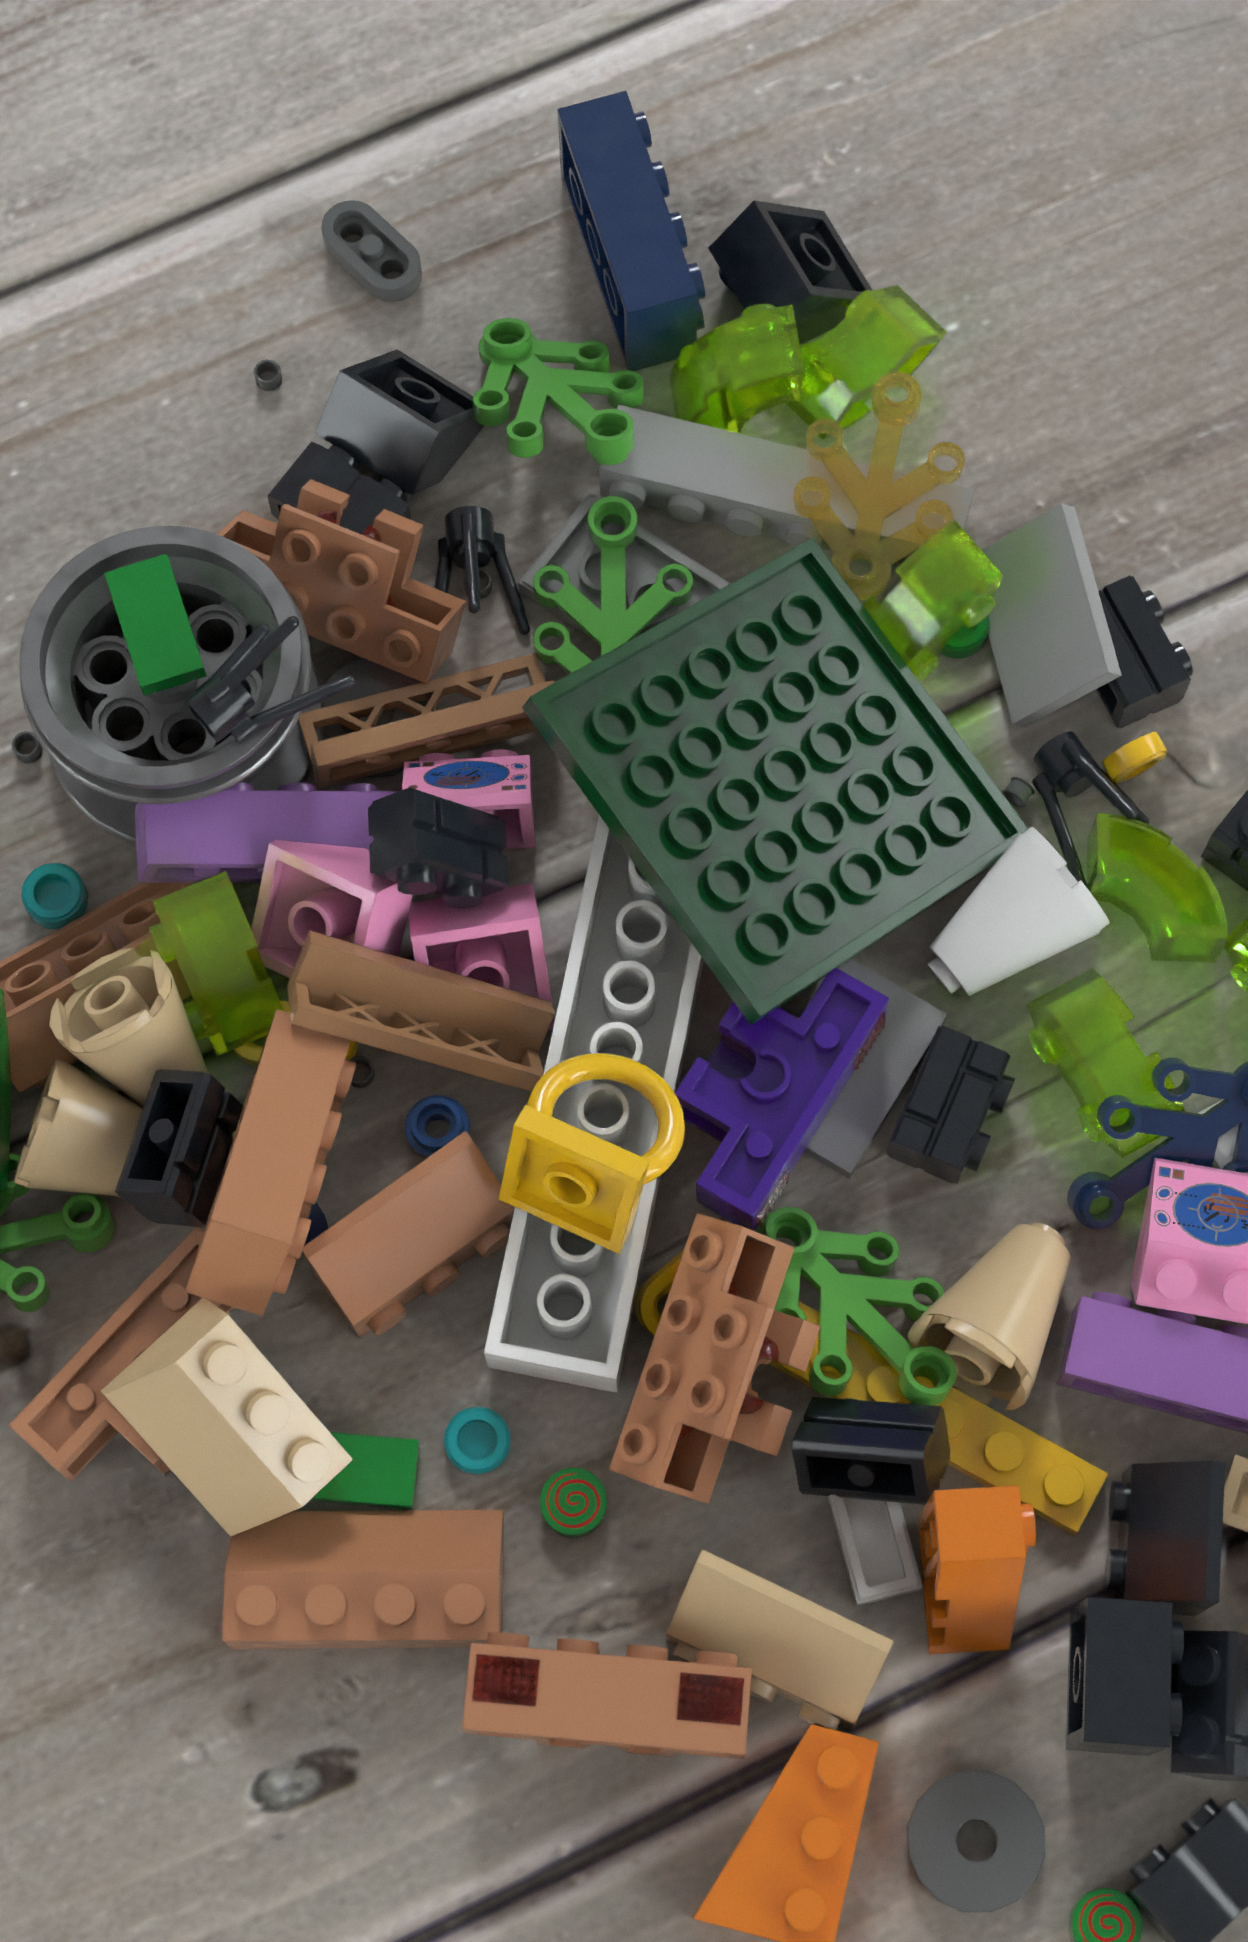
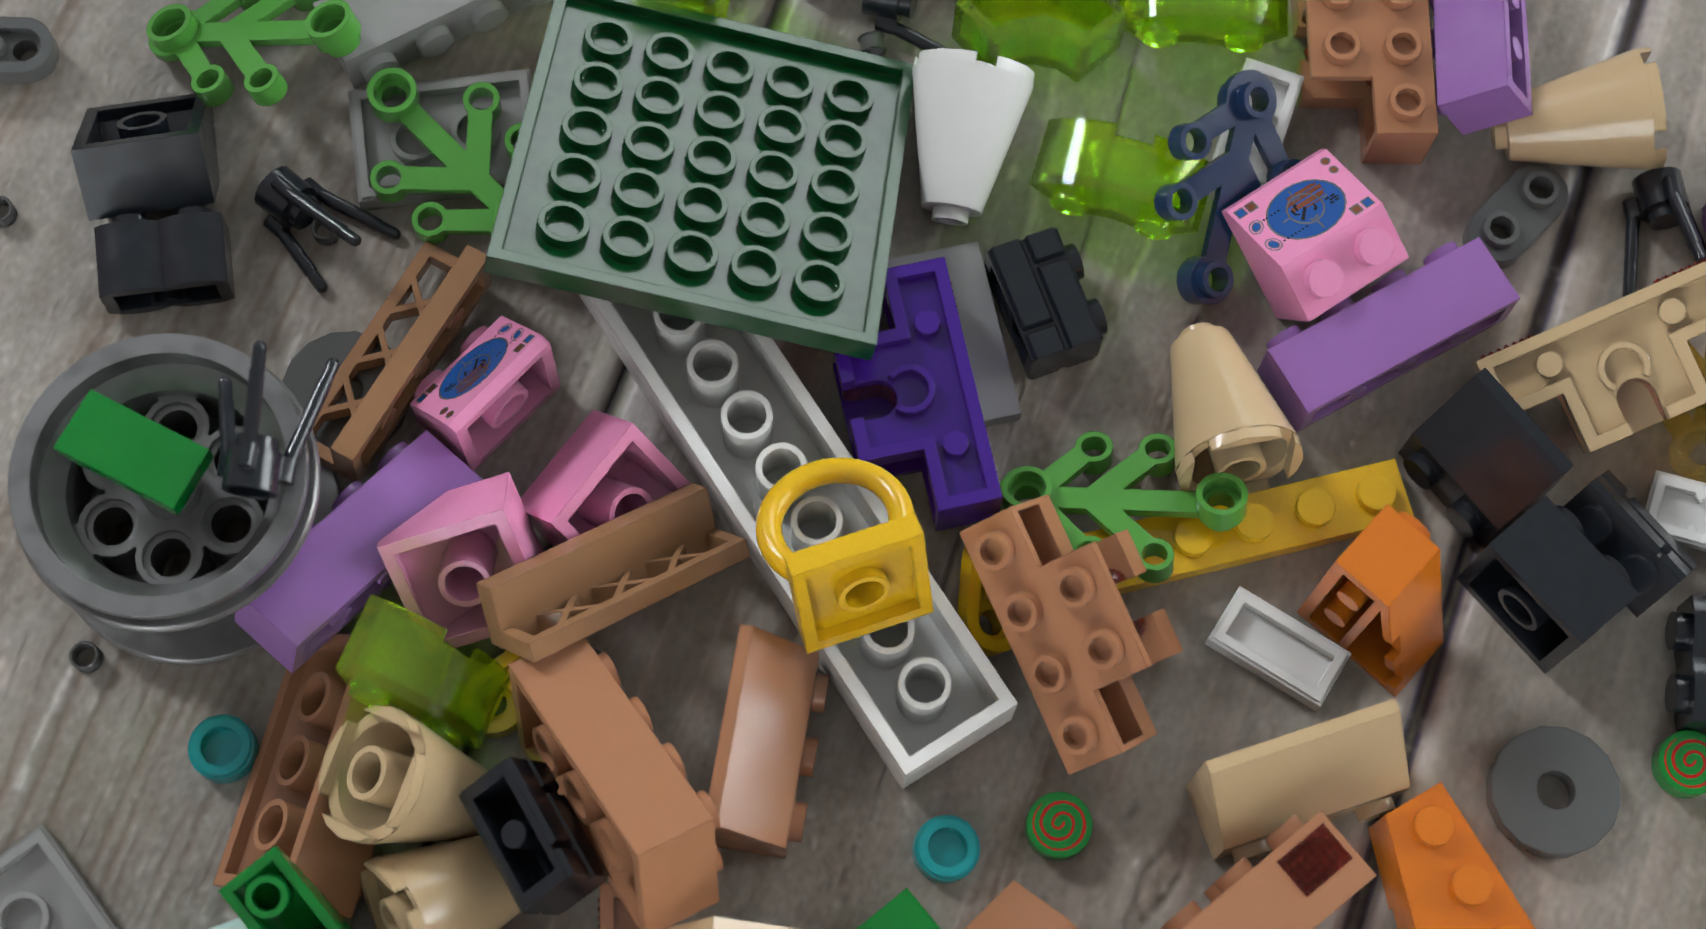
camera: 50 degrees left, 0 degrees up
nougat piece [217,479,466,683] -> none
black brick [368,787,508,908] -> none
blue plate [405,1095,470,1158] -> none
black brick [792,1397,950,1505] -> none

